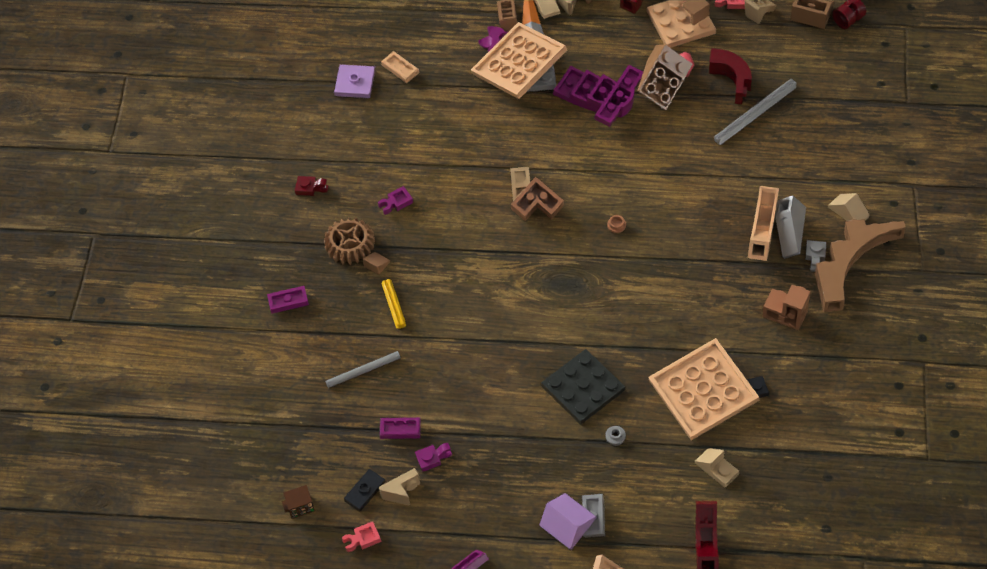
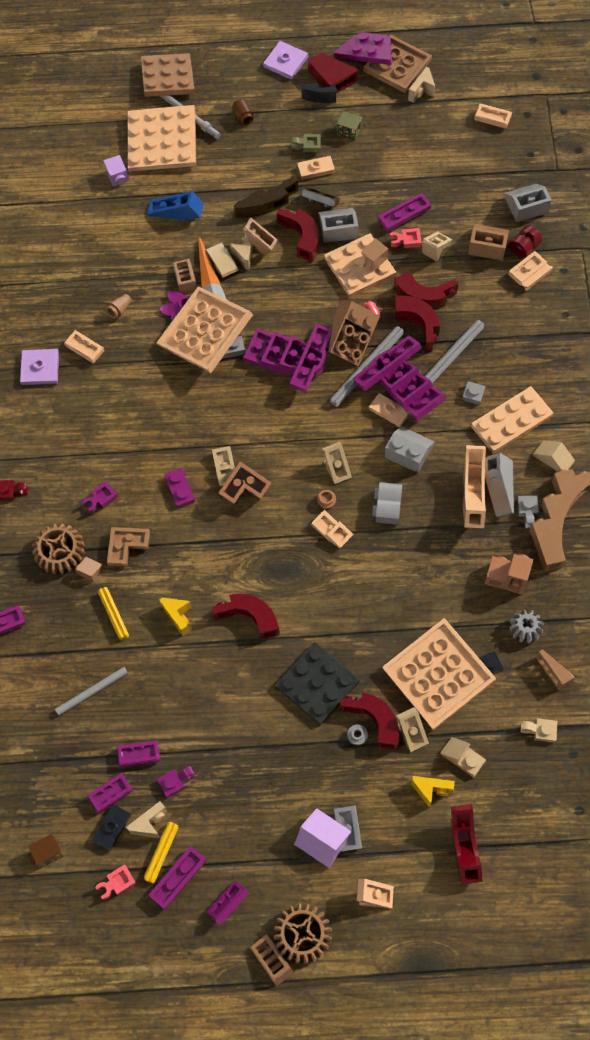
camera: 10 degrees left, 10 degrees up
none -> magenta plate [87,773,133,814]
none -> medium nougat cone [106,294,132,319]
none -> medium nougat plate [107,527,150,566]
none -> yellow axle [144,822,178,883]
none -> magenta plate [148,846,207,910]
none -> yellow slope [159,598,191,636]
none -> magenta plate [164,467,195,508]
none -> dark red arch [212,593,280,639]
none -> light nougat slope [310,510,353,548]
none -> tan slope [322,442,352,484]
none -> light grey axle [330,326,403,407]
none -> dark red arch [340,692,399,750]
none -> magenta slope [352,336,446,421]
none -> light nougat plate [369,393,409,427]
none -> light grey brick [372,483,402,525]
none -> light grey slope [385,426,435,473]
none -> dark red arch [393,271,459,309]
none -> tan slope [396,707,429,752]
none -> yellow slope [411,776,455,807]
none -> light grey plate [462,381,486,405]
none -> light nougat plate [471,386,554,454]
none -> light nougat plate [508,251,553,291]
none -> light grey gear [509,609,544,644]
none -> tan plate [521,718,557,743]
none -> medium nougat slope [536,649,575,690]

